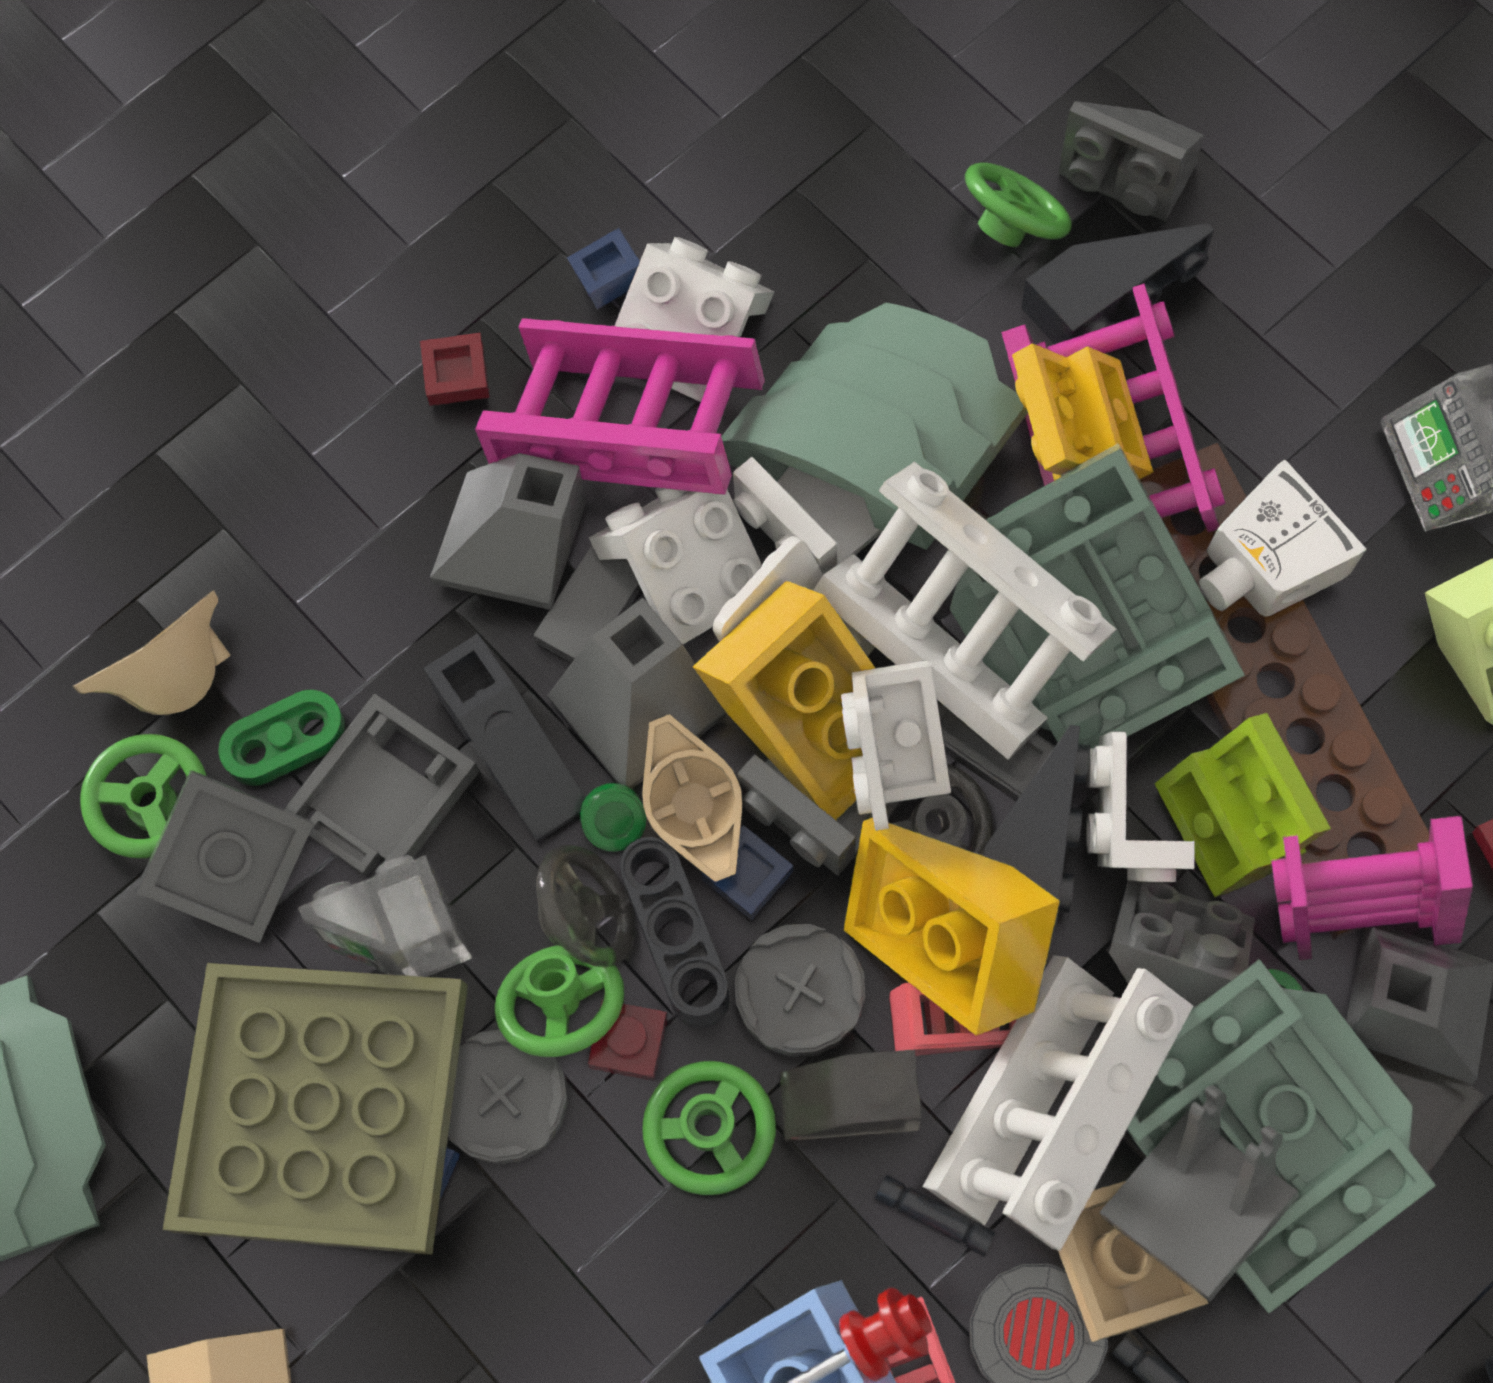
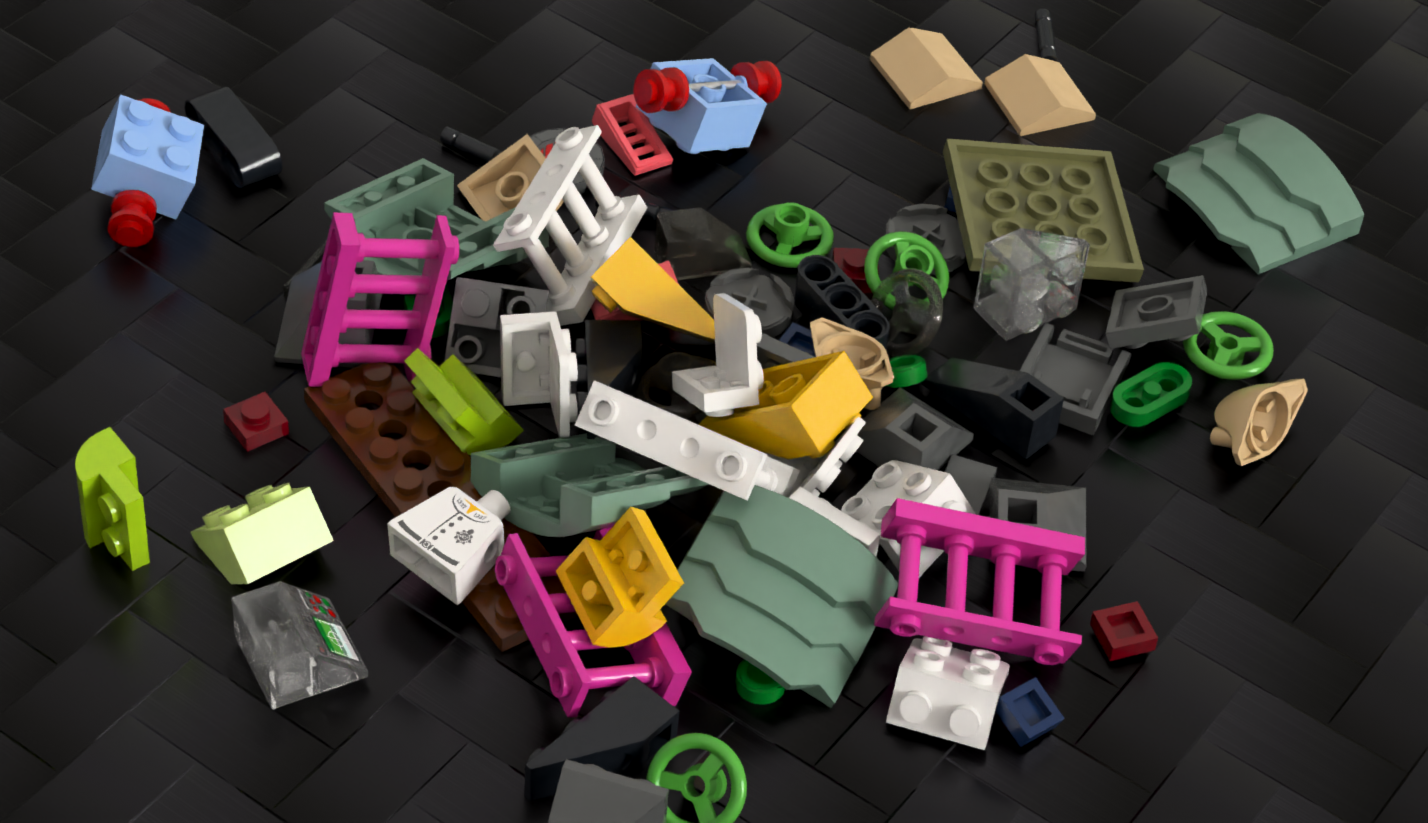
camera: 160 degrees right, 25 degrees down
dark grey plate [1100,1085,1299,1302] -> none

